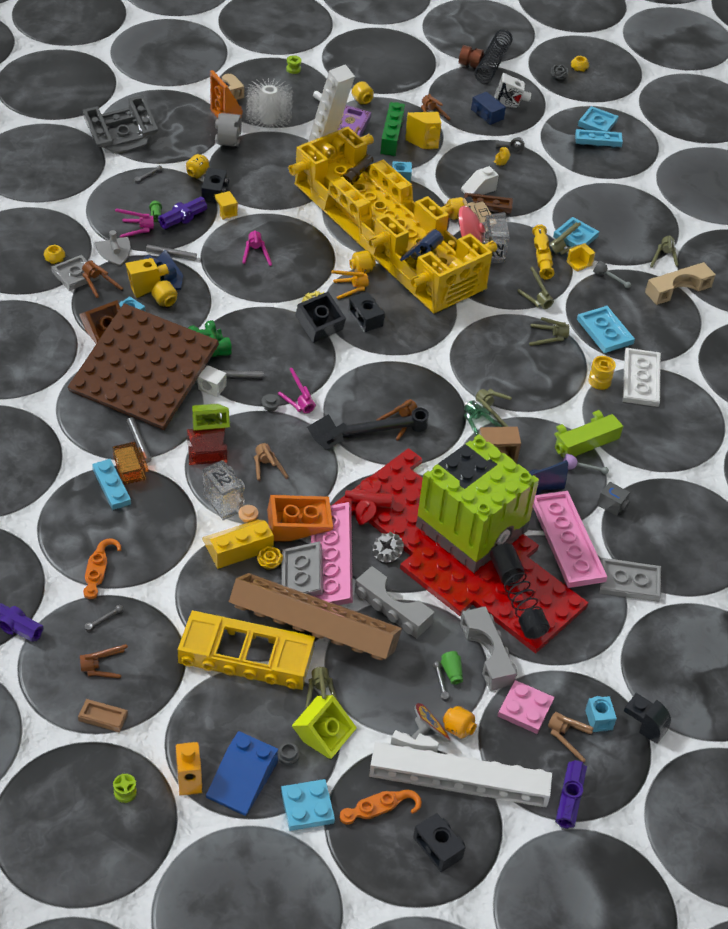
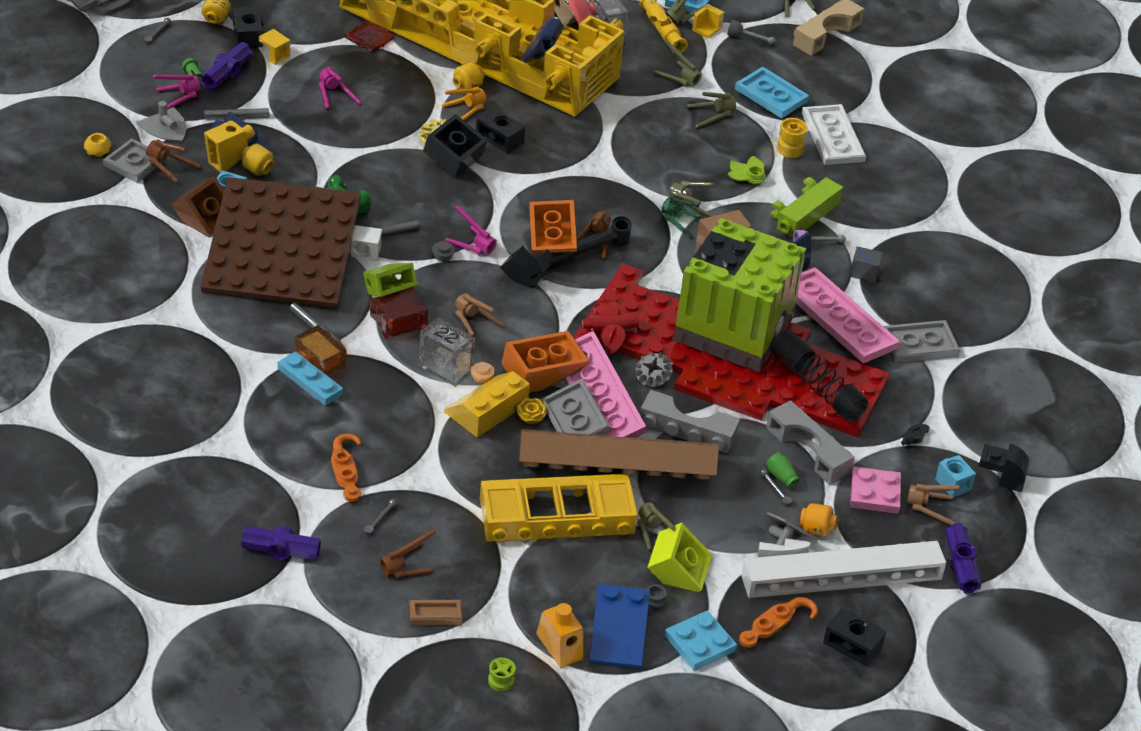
camera: 20 degrees left, 5 degrees down
none -> clear red piece [345,21,394,53]
none -> orange slope [529,200,577,253]
none -> lime plate [728,156,766,185]
none -> black piece [901,424,930,446]

